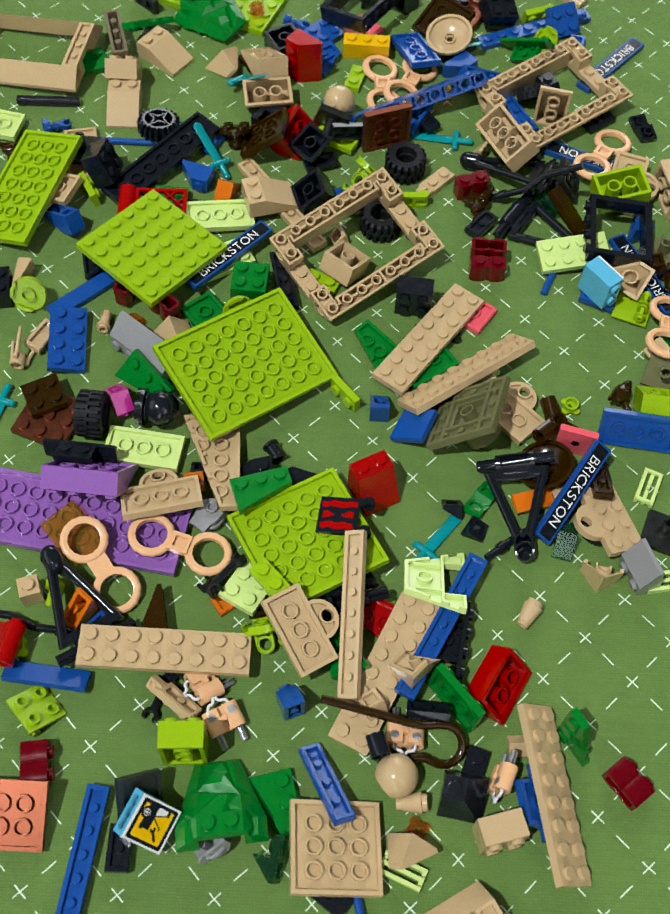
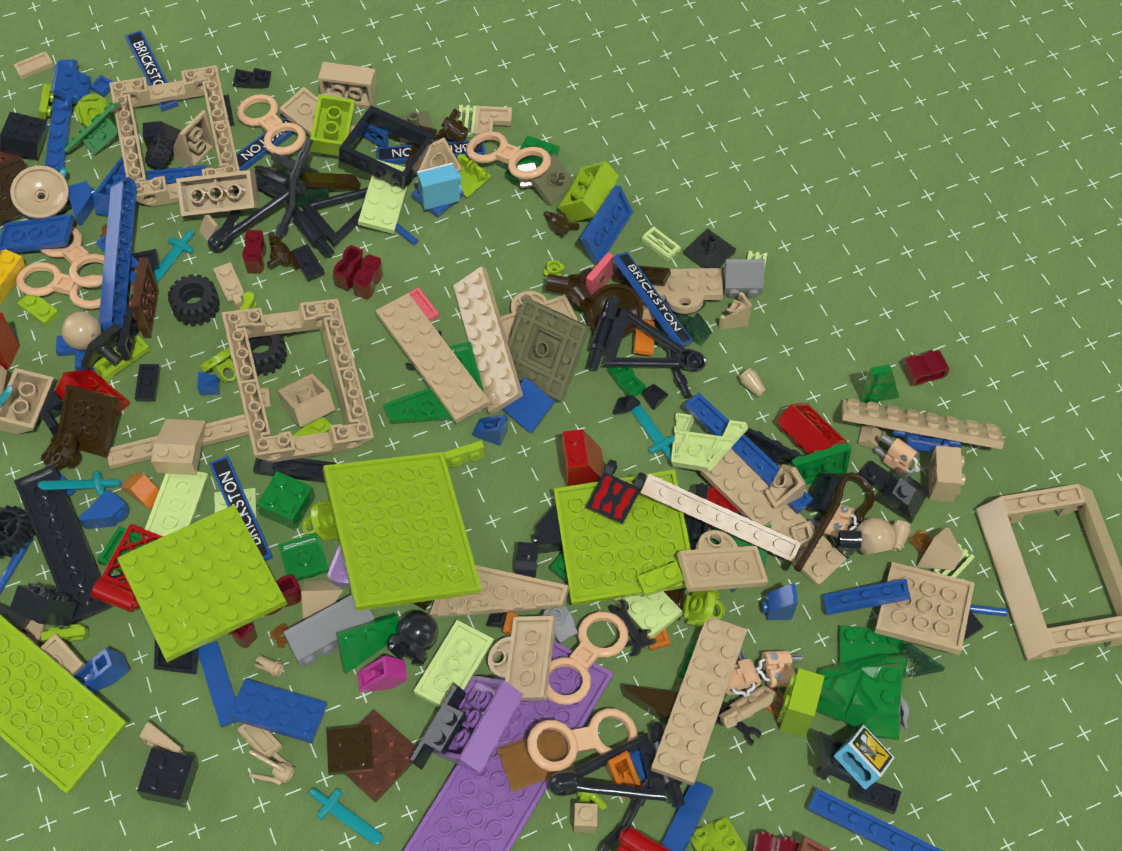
camera: 70 degrees left, 0 degrees up
lime tile [10,276,47,312] -> none
black tyre [73,389,110,439] -> none
green wing [229,466,292,515] -> none
black bush [263,439,287,465] -> none
black slope [288,122,333,164] -> none
black brick [290,167,335,215] -> none
lime tile [351,156,376,185] -> none
black brick [394,275,435,318] -> none

